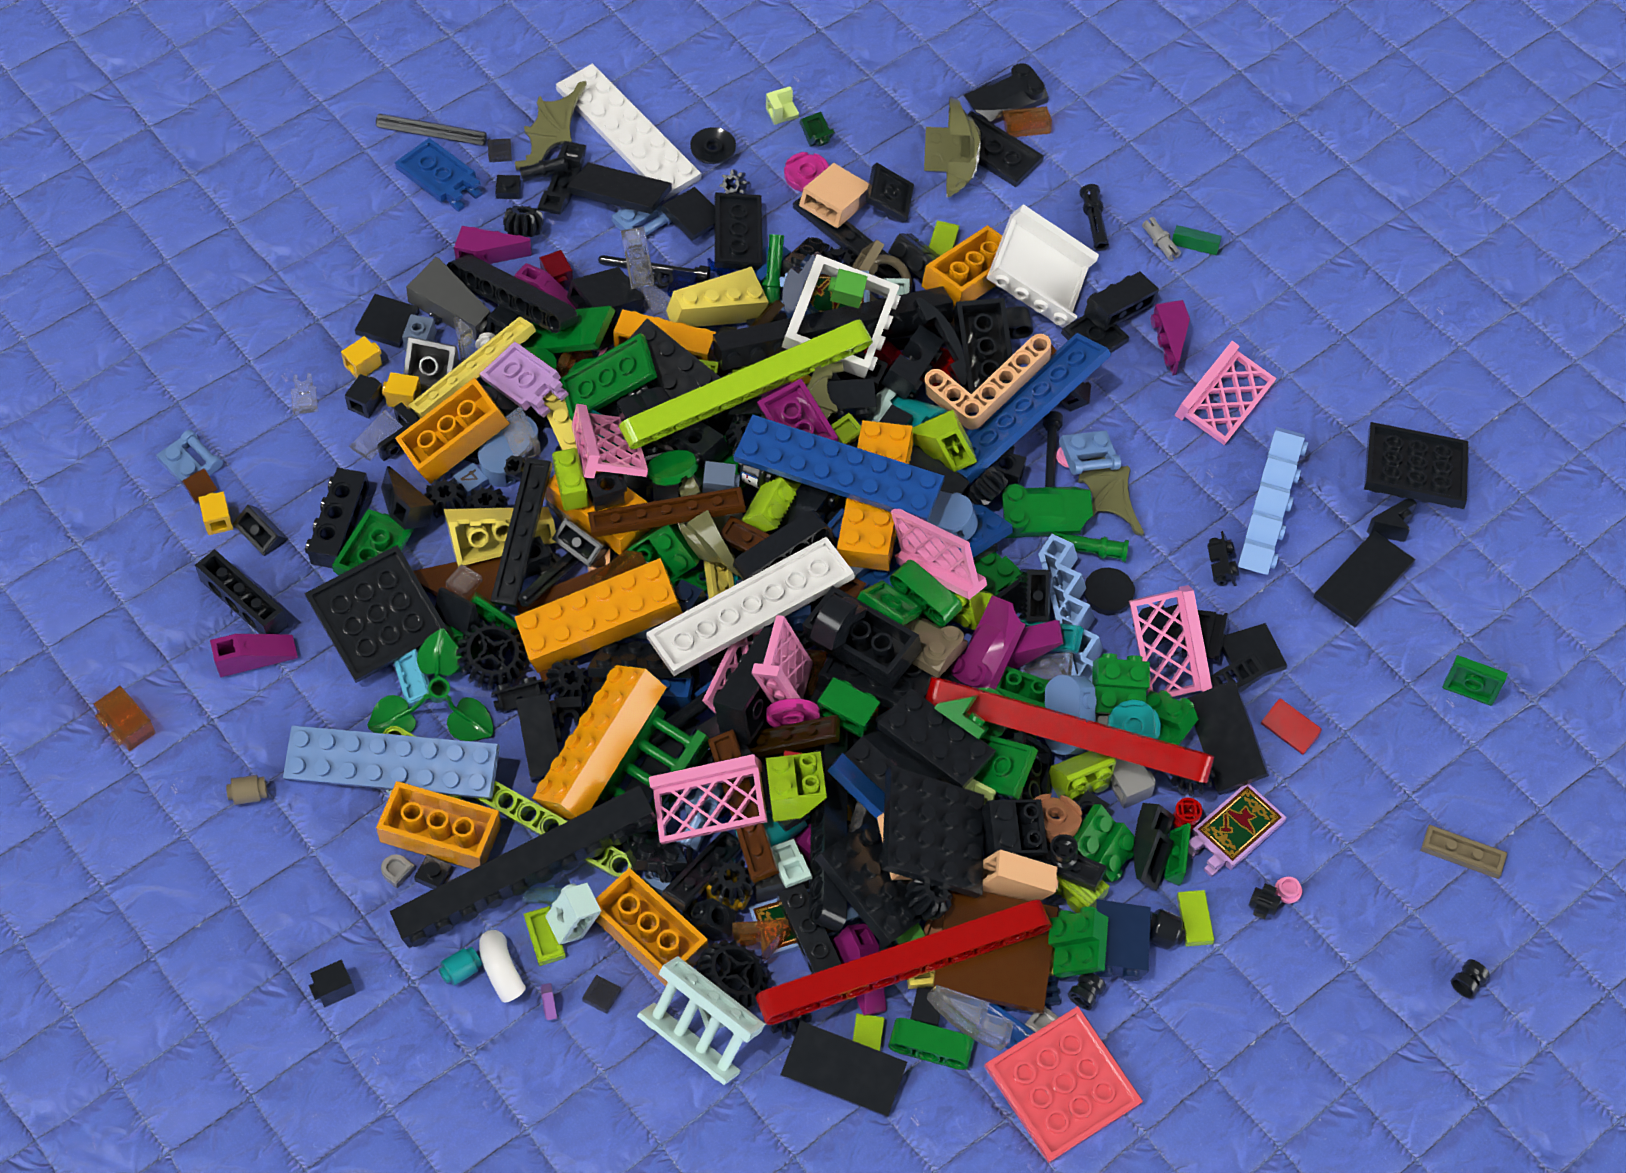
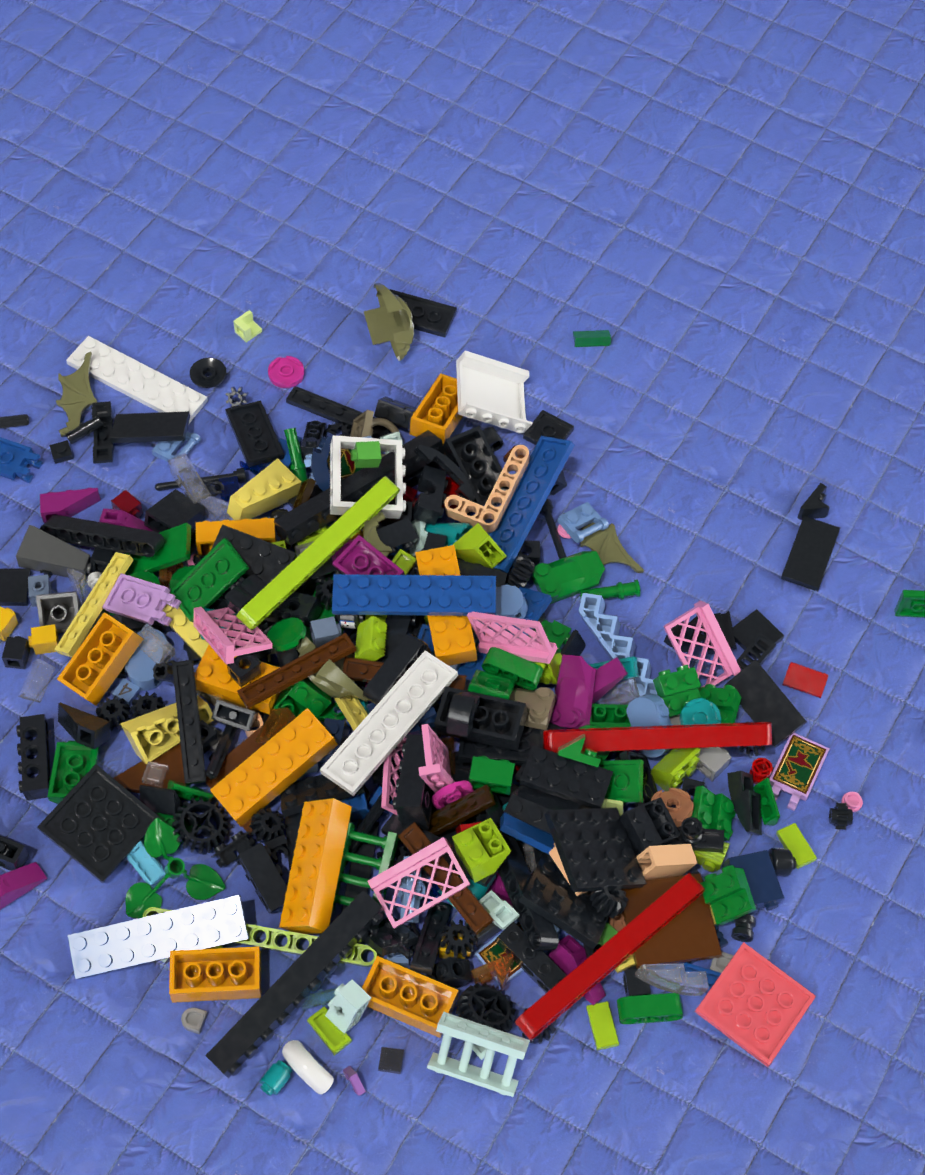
camera: 20 degrees left, 0 degrees up
dark tan brick [226,775,267,805] -> none
black brick [308,959,356,1008] -> none
black bracket [377,402,419,461] -> none
black plate [414,854,452,889] -> none
clear smoke tile [488,138,512,163] -> none
black gear [503,205,543,237] -> none
lime brick [552,448,589,511] -> none
black tile [661,187,714,241] -> none
black tile [780,1021,907,1117] -> none
dark green bracket [799,112,835,147] -> none
light nougat brick [799,163,869,228] -> none
black tile [865,163,914,223] -> none
lime tile [929,220,960,256] -> none
black slope [963,63,1048,124] -> none
clear orange slope [1002,106,1052,137] -> none
black brick [1018,569,1051,622] -> none
black pin [1079,184,1109,251] -> none
black tile [1083,567,1135,615] -> none
black brick [1084,271,1159,332] -> none
light grey pin [1142,217,1181,261] -> none
magenta slope [1150,300,1190,375] -> none
bright pink fence [1174,341,1276,446] -> none
black hinge [1207,531,1239,586] -> none
light blue brick [1238,427,1308,575] -> none
black plate [1364,422,1468,509] -> none

